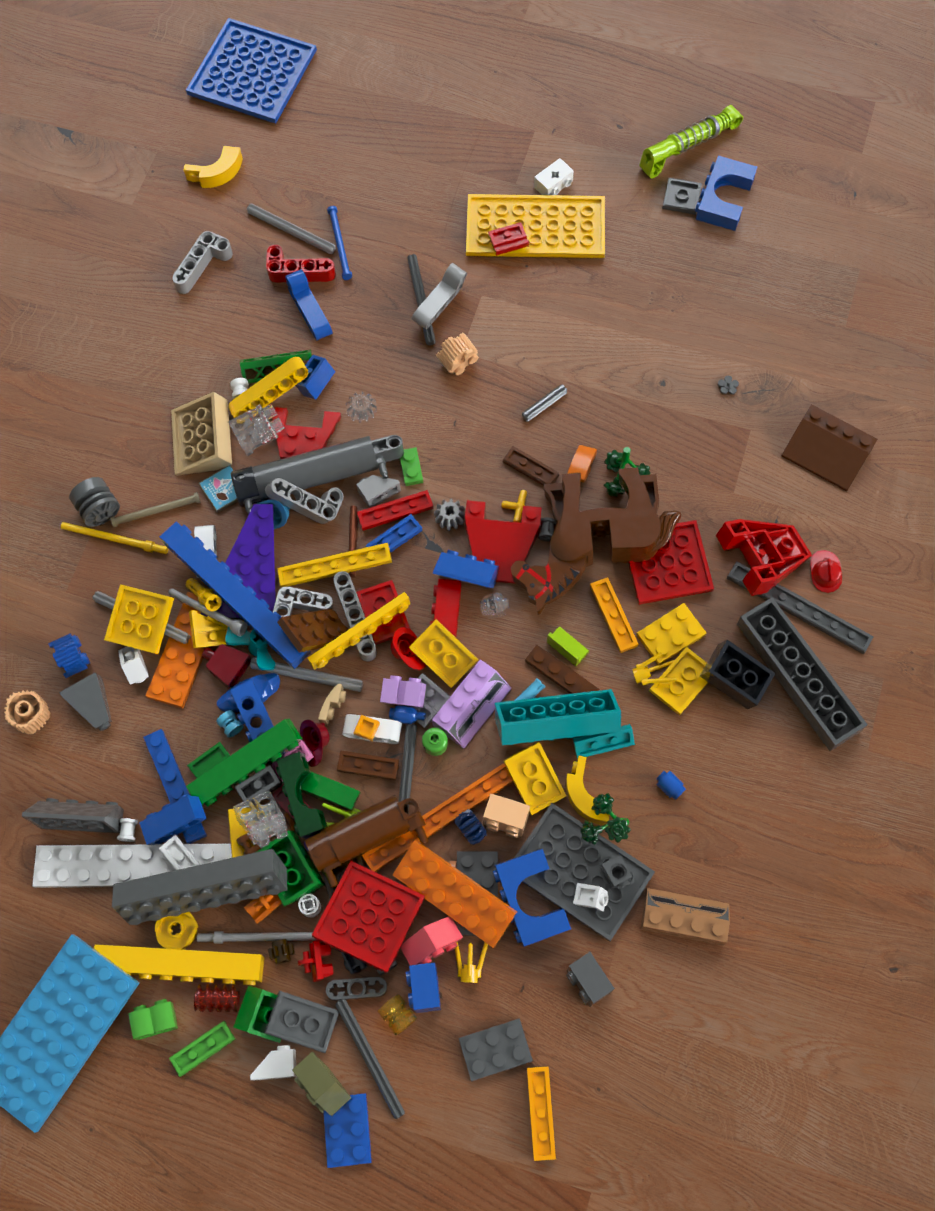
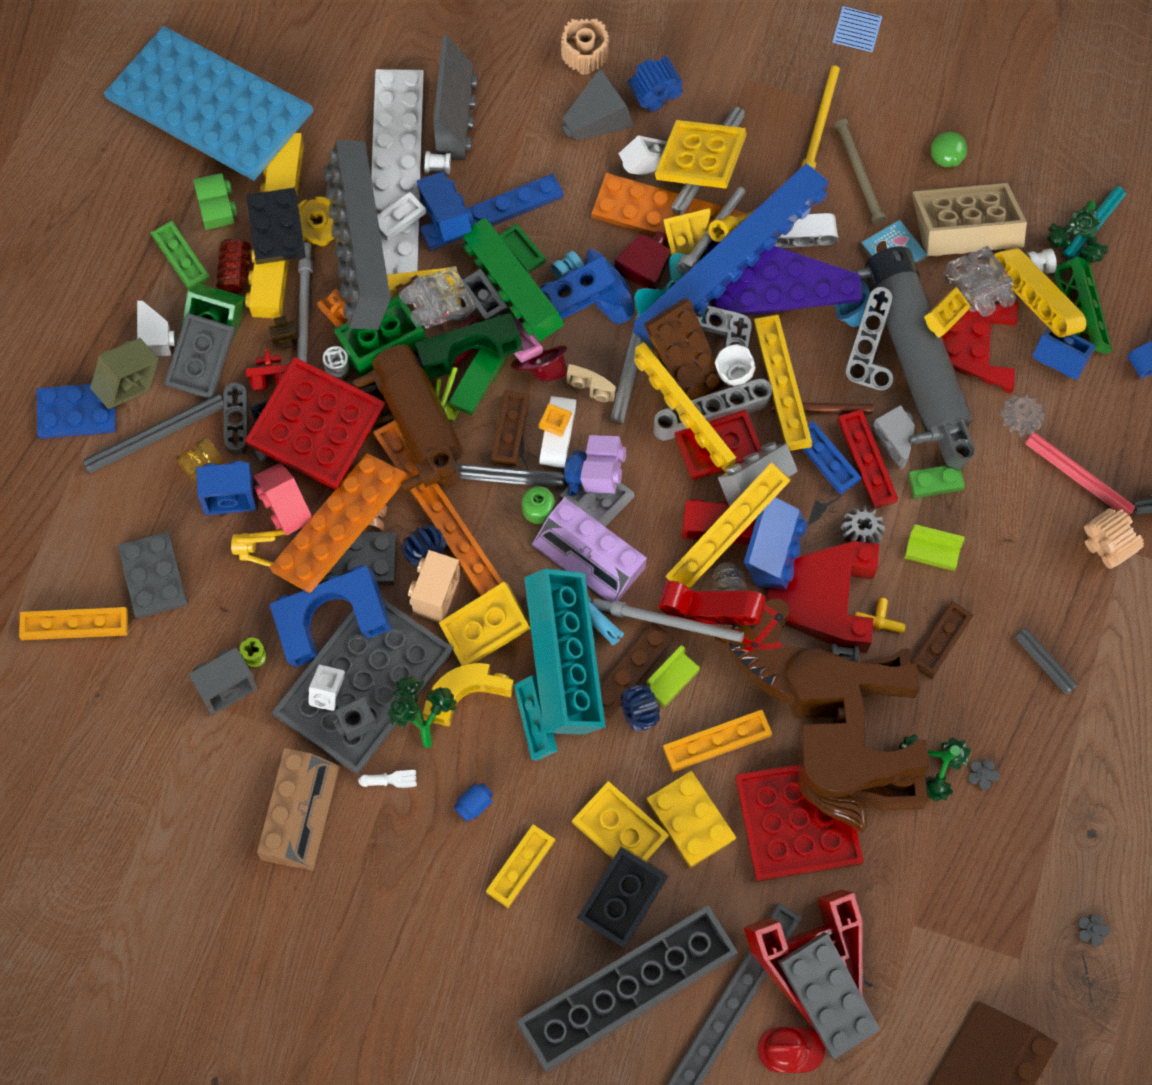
camera: 85 degrees right, 0 degrees up
dark grey wheel [69,477,120,527] -> none
red piece [391,627,427,670] -> none
yellow plate [409,619,478,688] -> none
orange slope [567,445,597,482] -> none
yellow plant [632,652,678,685] -> none
none -> lime bush [240,638,266,668]
none -> black plate [246,188,306,265]
none -> white piece [358,770,417,788]
none -> yellow plate [486,824,555,908]
none -> light grey bar [592,598,744,642]
none -> dark blue gear [621,684,660,731]
none -> red beam [658,580,766,625]
none -> yellow plate [665,462,791,588]
none -> white hair [715,344,756,386]
none -> light grey brick [718,442,798,506]
none -> dark grey plate [778,932,880,1059]
none -> light blue sticker [833,6,882,52]
none -> lime panel [904,524,965,571]
none -> yellow plate [924,287,971,338]
none -> bright green hair [931,131,968,167]
none -> dark grey plant [968,760,1000,790]
none -> coral axle [1026,433,1135,516]
none -> dark green plant [1047,200,1108,263]
none -> teal axle [1063,186,1126,260]

